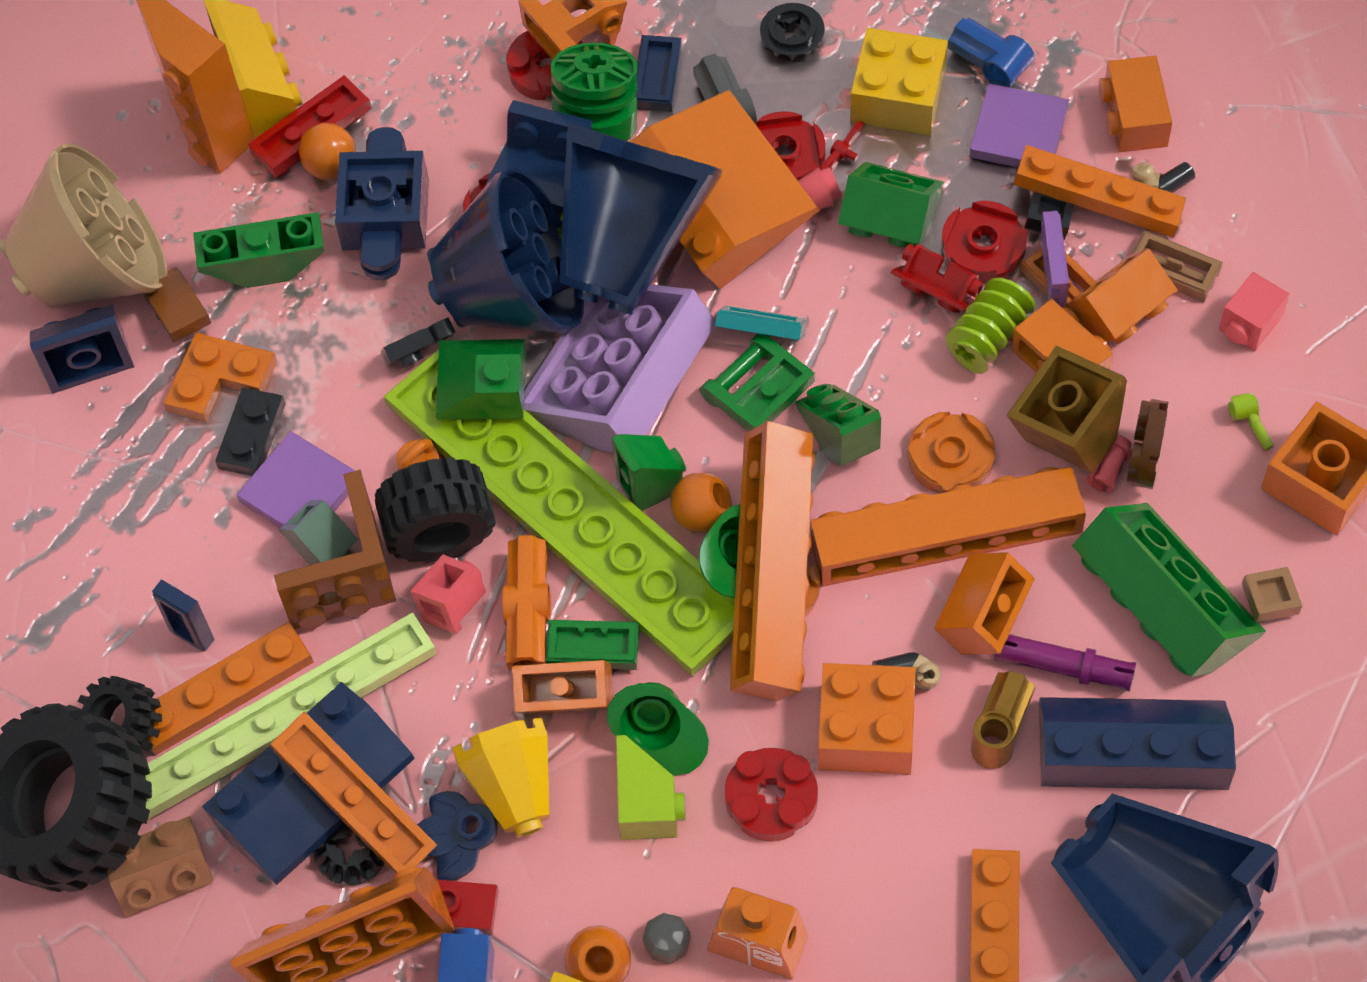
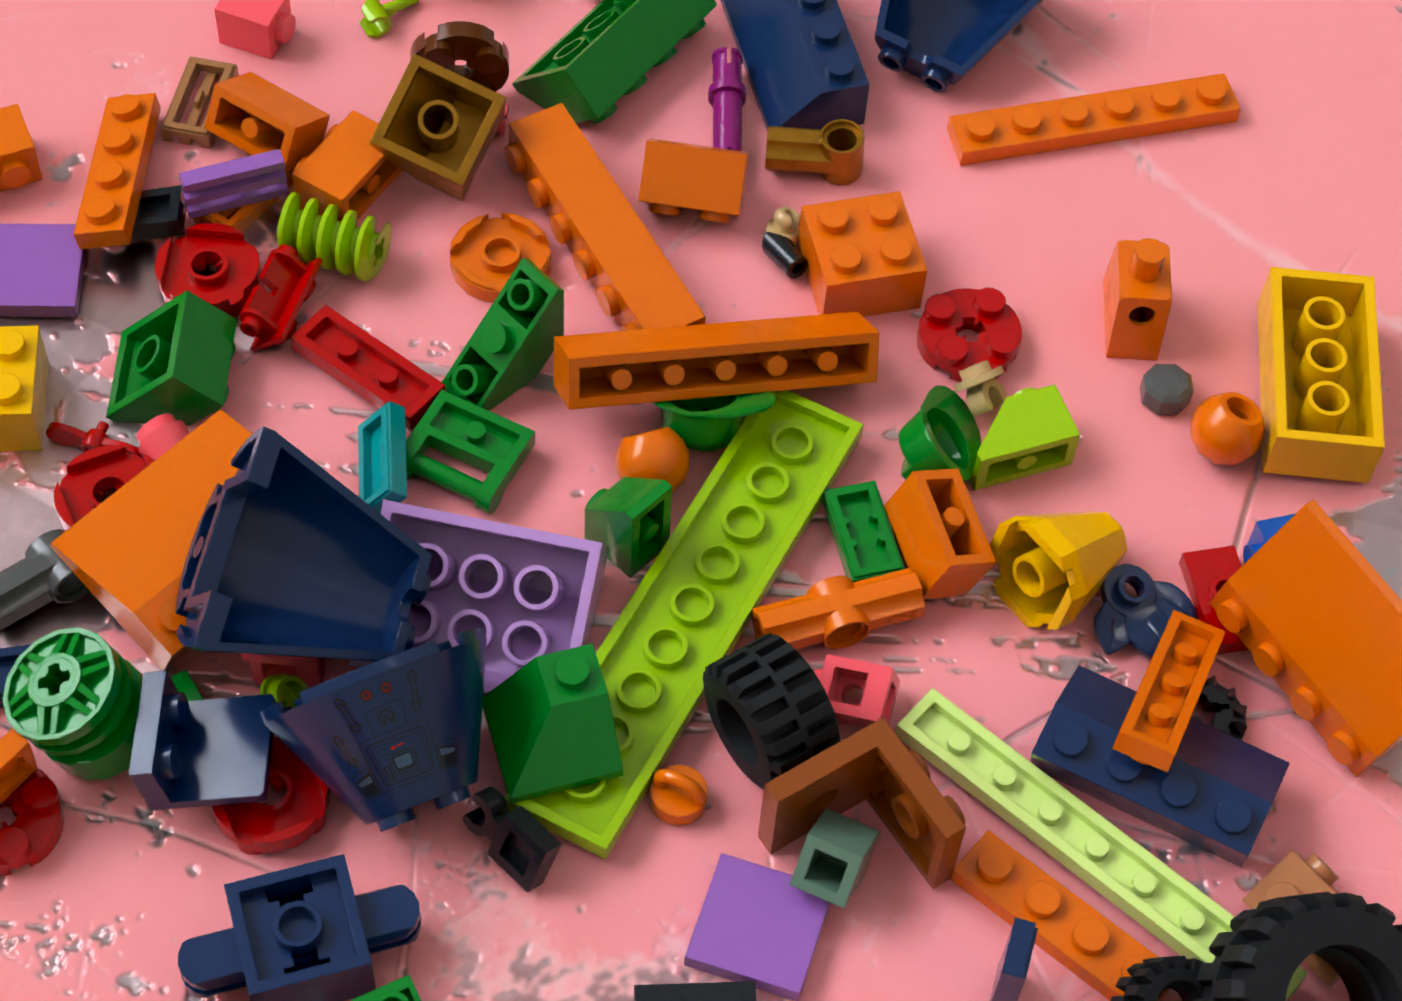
camera: 115 degrees left, 5 degrees down
arm [1131,162,1195,193] -> none
none -> red plate [290,304,445,431]
none -> tan plate [953,360,1007,417]

